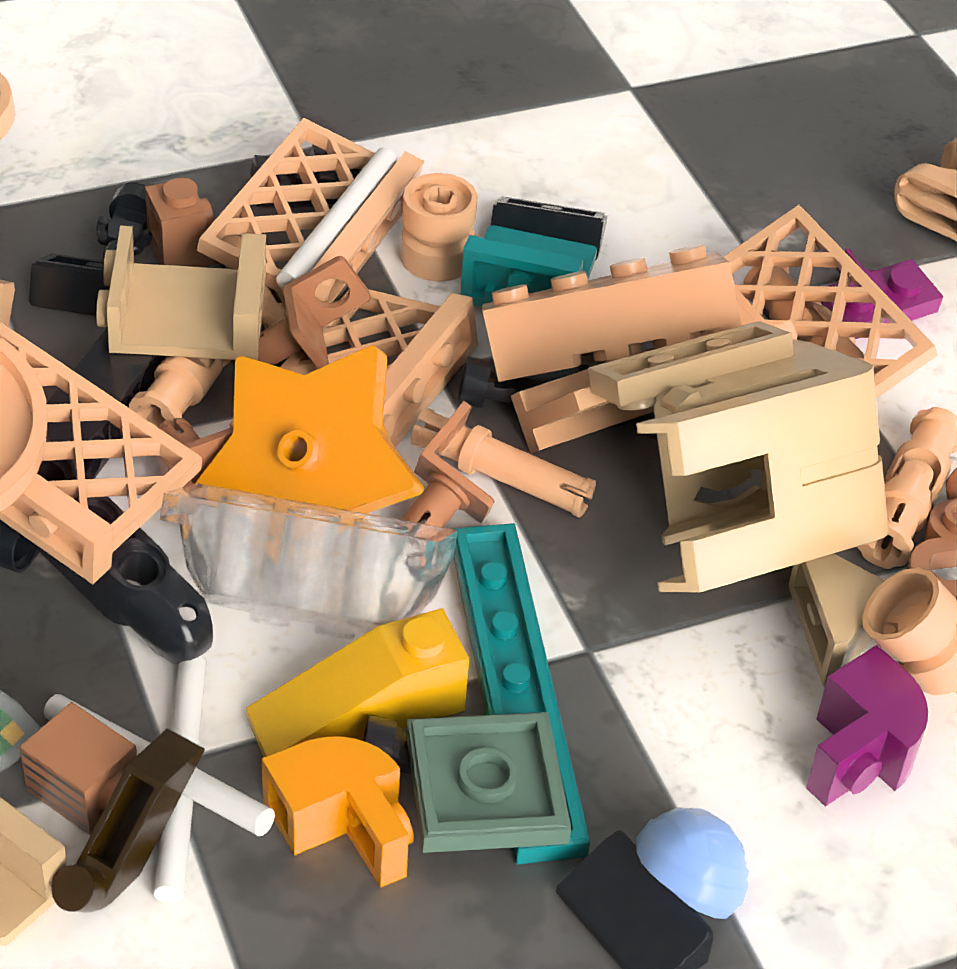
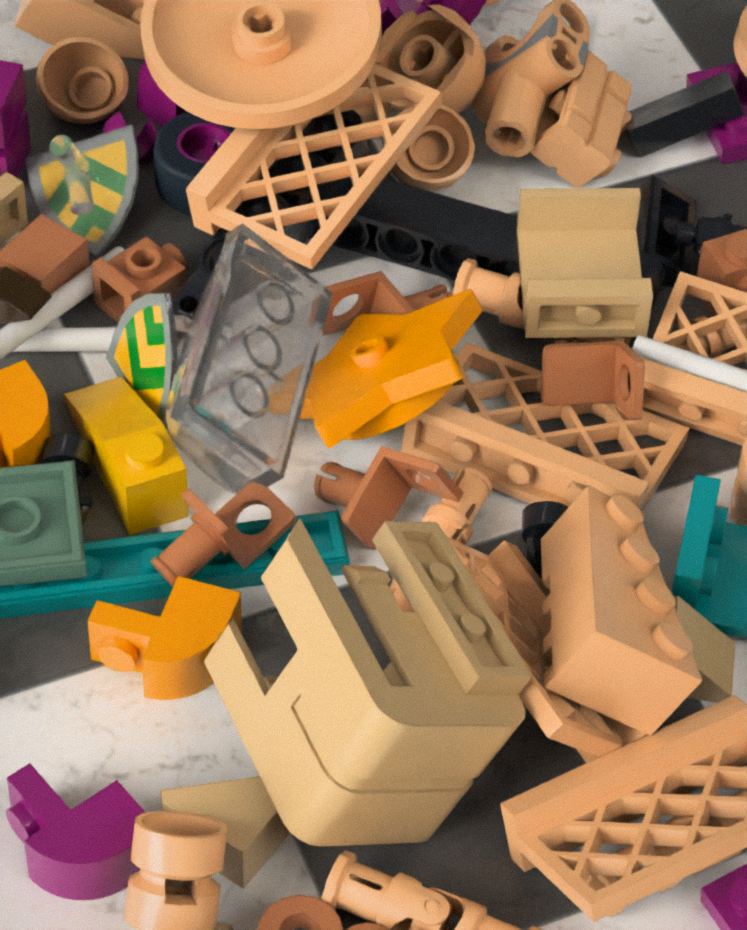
camera: 90 degrees right, 5 degrees up
none -> light orange brick [88,576,242,700]
none -> nougat brick [92,236,188,323]
none -> shield [106,293,212,429]
none -> nougat bracket [150,479,297,587]

